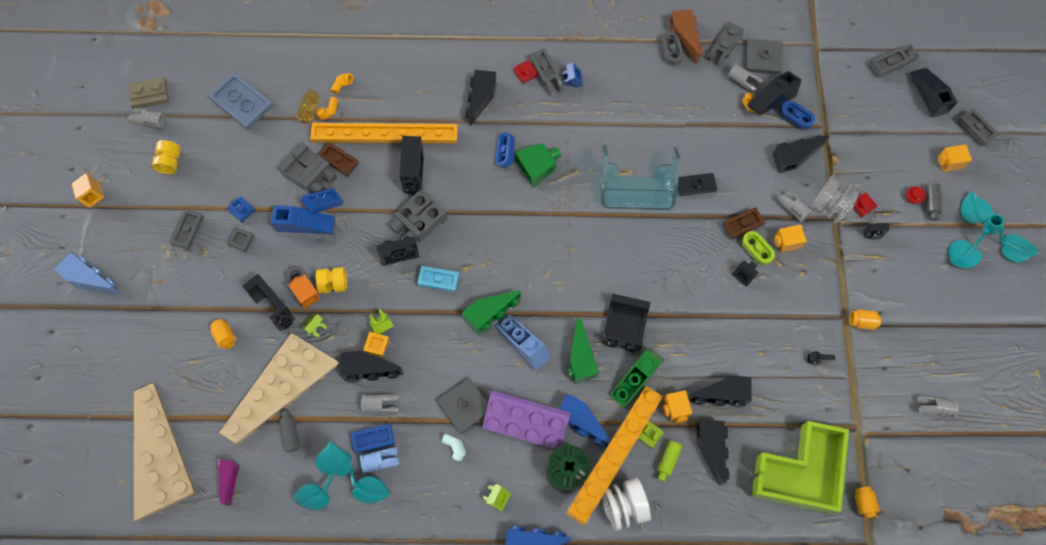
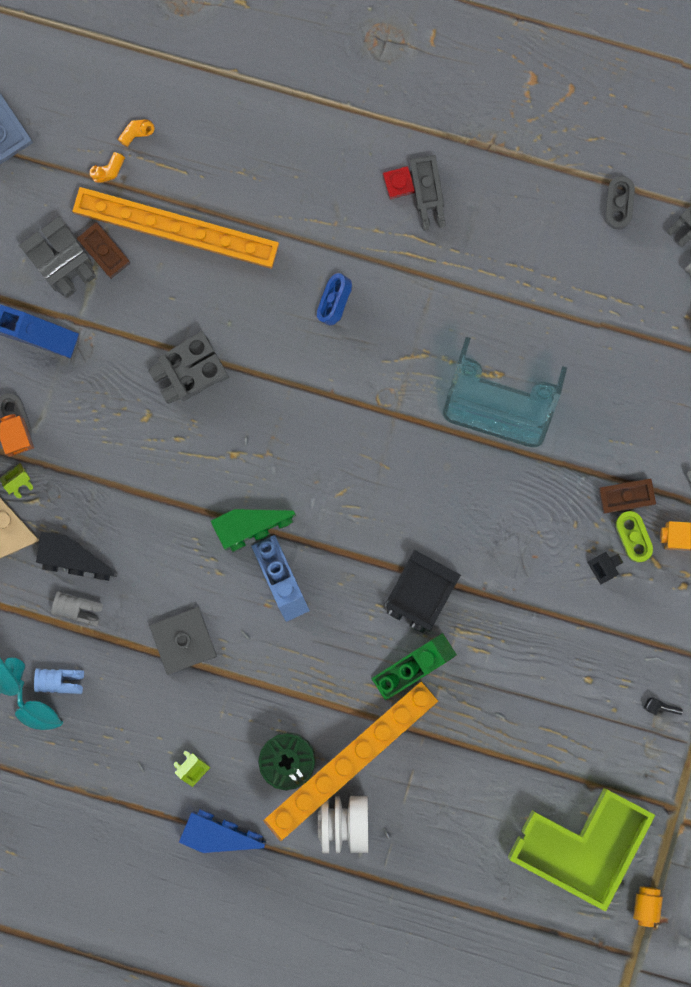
camera: 25 degrees right, 15 degrees up
clear yellow plate [296,89,319,124] -> none
blue plate [301,188,344,214] -> none
yellow wheel [316,267,347,294] -> none
blue plate [351,424,395,454] -> none
light orange panel [363,332,391,357] -> none
lime tile [369,309,394,334] -> none
black plate [376,236,420,266] -> none
black window [399,136,424,195] -> none
medium azure plate [417,266,459,293] -> none
light aqua arm [442,433,466,461] -> none
black slope [465,70,496,126] -> none
medium lavender plate [482,390,571,449] -> none
green torso [515,143,562,187] -> none
blue slope [559,394,611,448] -> none
blue tile [562,63,583,88] -> none
green slope [567,318,599,384] -> none
lime tile [638,421,664,450] -> none
lime cylinder [657,440,683,482] -> none
light orange brick [663,390,692,423] -> none
dark orange slope [669,9,703,64] -> none
black plate [677,173,717,197] -> none
black slope [688,376,752,408] -> none
black slope [696,420,730,486] -> none

